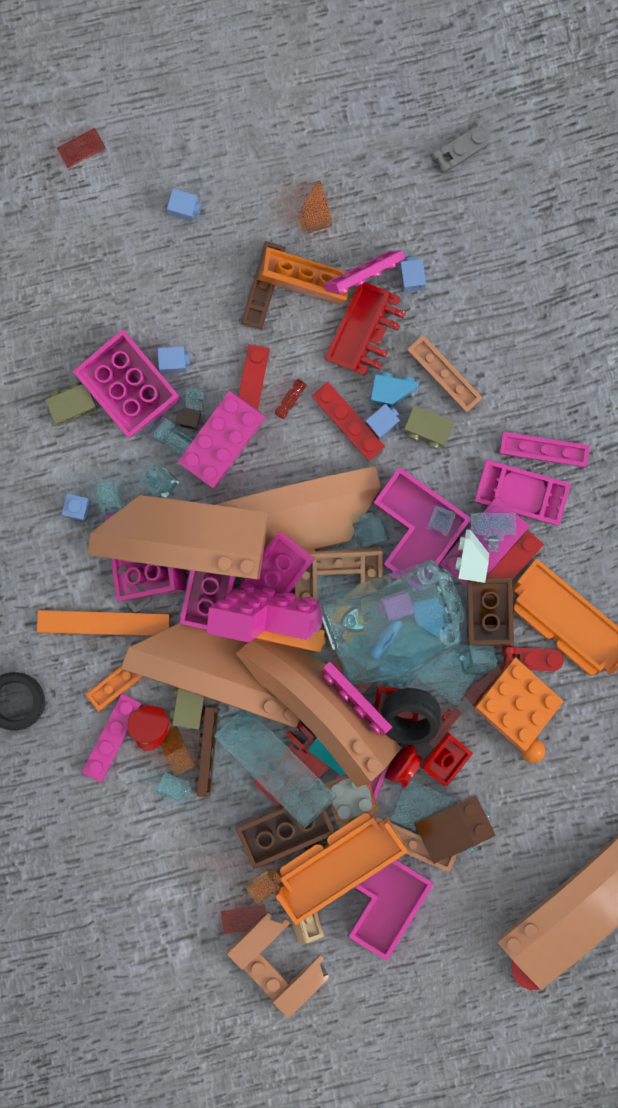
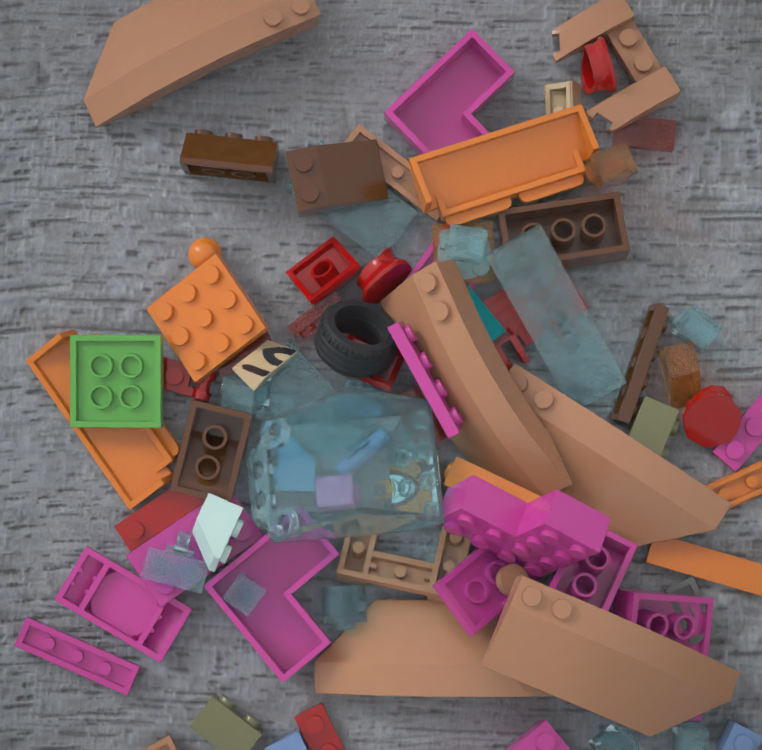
camera: 170 degrees left, 0 degrees up
none -> bright green plate [70,335,163,428]
none -> reddish brown slope [179,129,279,184]
none -> tan slope [232,340,297,391]
none -> clear light blue brick [439,224,488,265]
none -> nougat tile [496,564,528,596]
none -> red hat [580,37,617,94]

